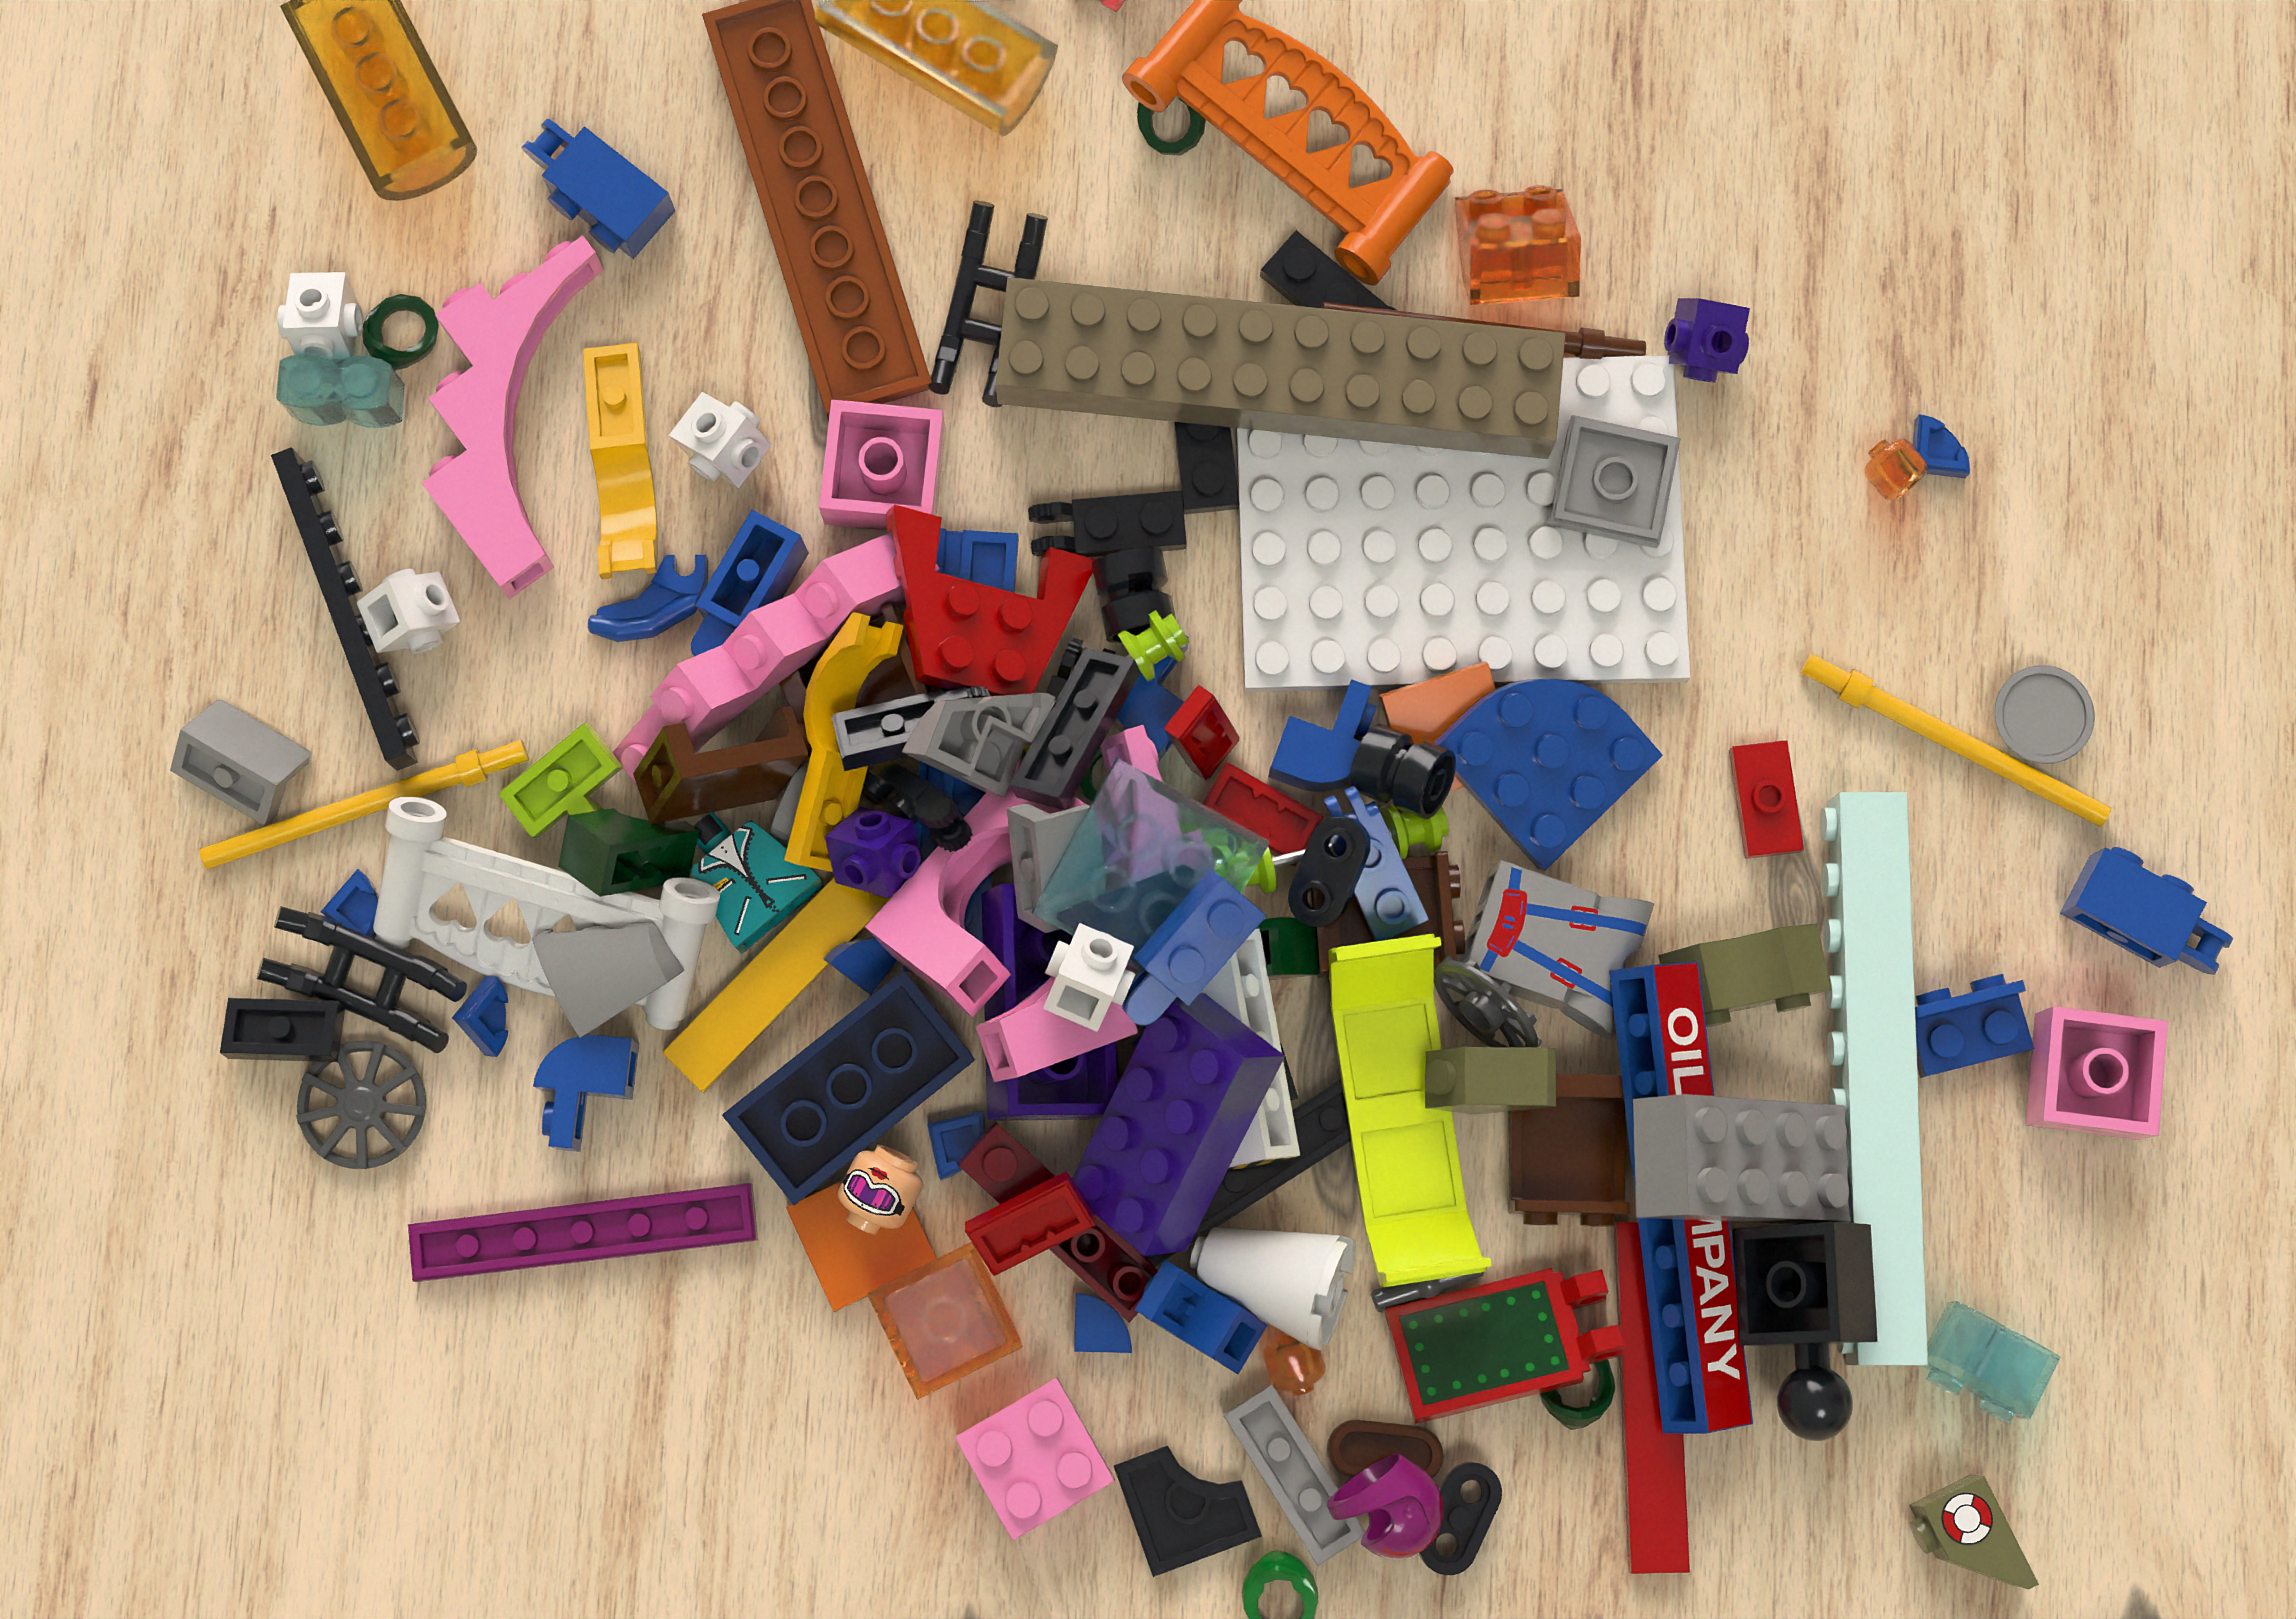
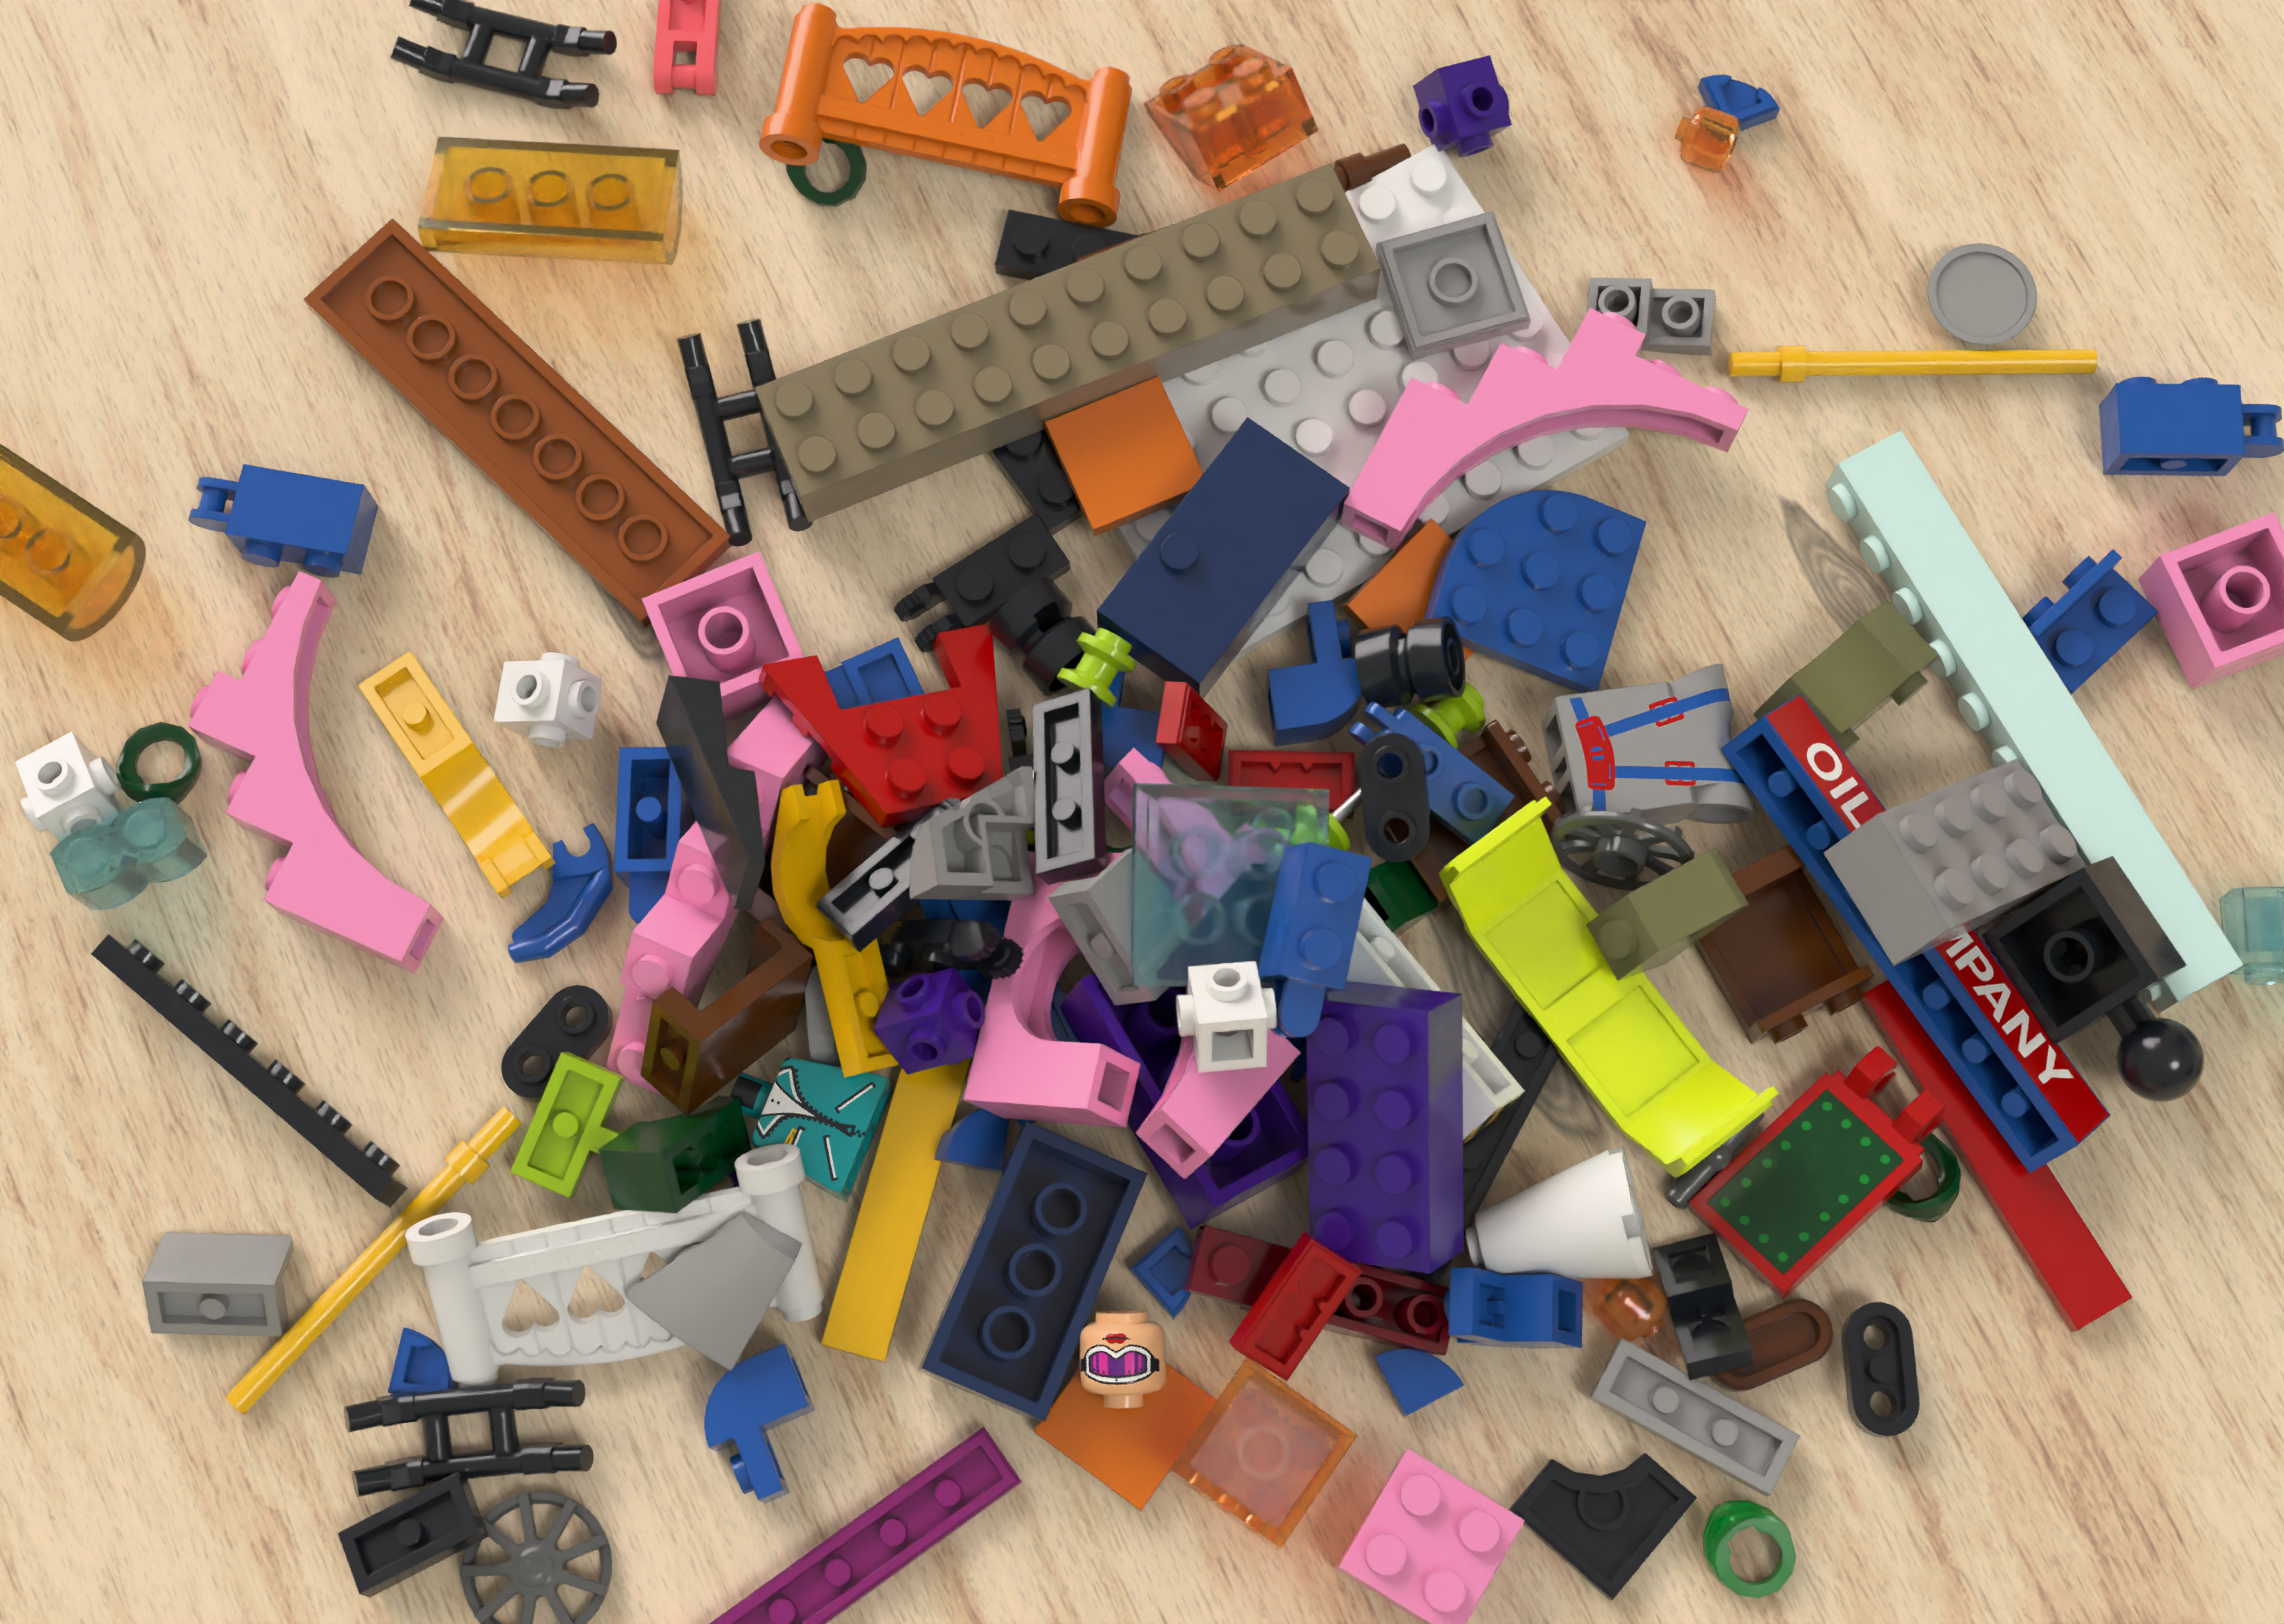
camera: 25 degrees left, 5 degrees down
white brick [356,569,460,654] -> none
blue tile [452,976,509,1057] -> none
magenta helmet [1327,1453,1444,1559] -> none
red plate [1729,740,1804,859] -> none
none -> black plate [501,985,613,1102]
none -> black slope [656,675,765,910]
none -> orange tile [1045,376,1203,537]
none -> dark blue brick [1097,417,1350,699]
none -> bright pink arch [1340,308,1748,551]
none -> light grey slope [1587,278,1716,356]
none -> black slope [1651,1233,1755,1380]

